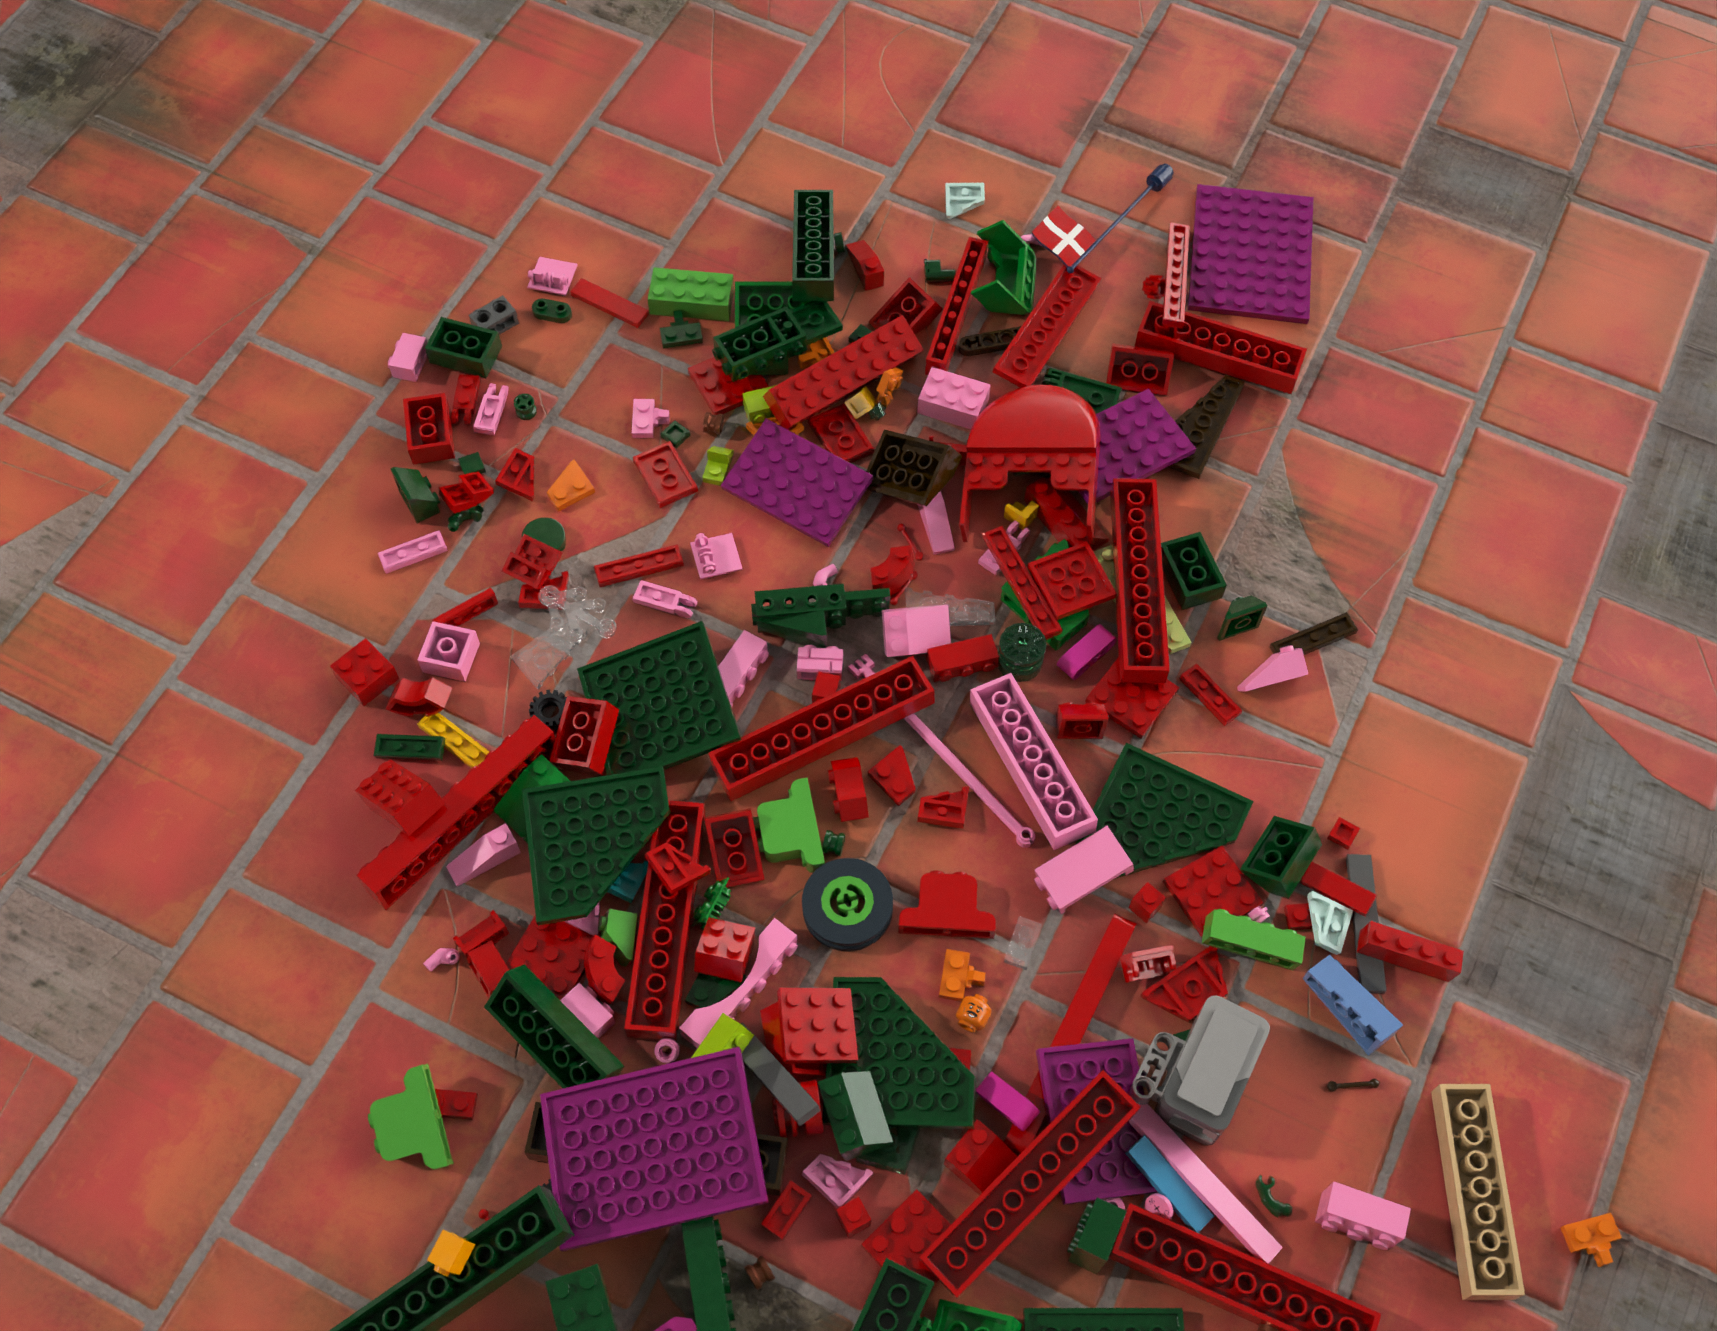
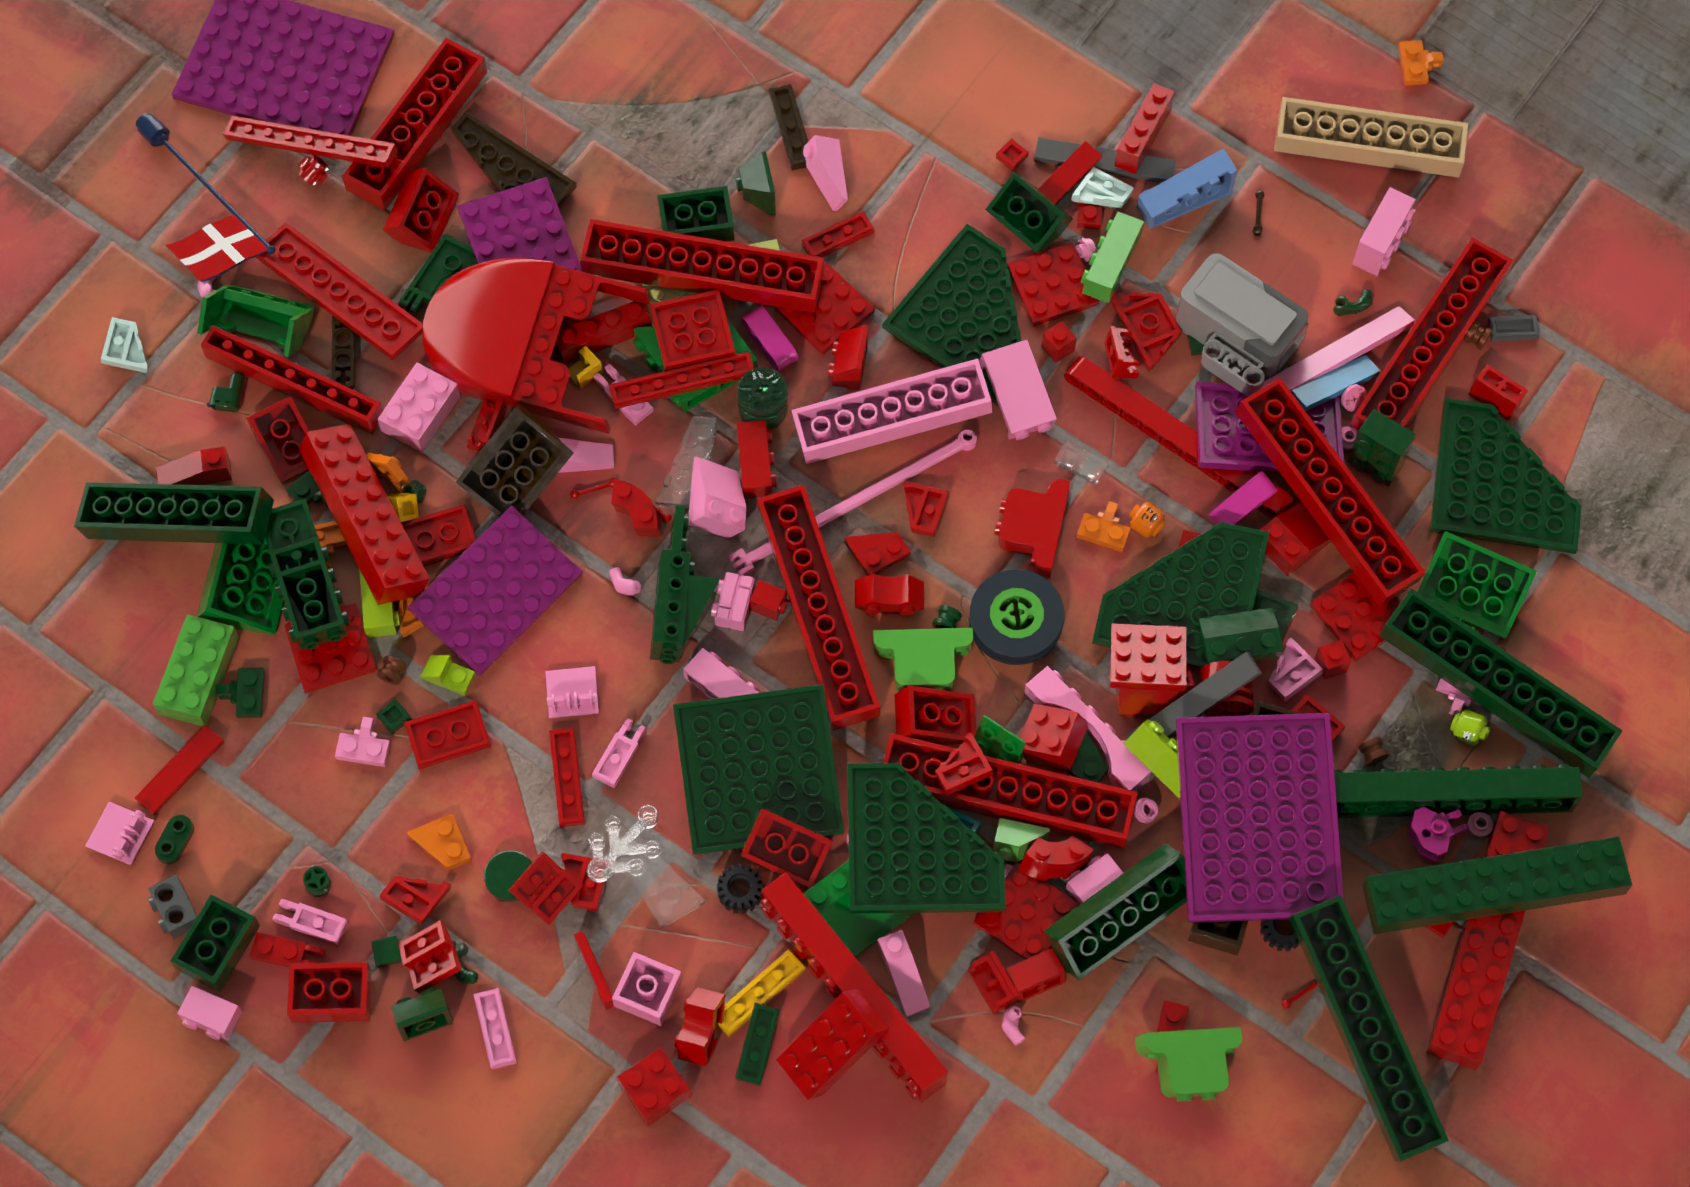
camera: 80 degrees left, 5 degrees up
light orange brick [427,1230,475,1277] -> none

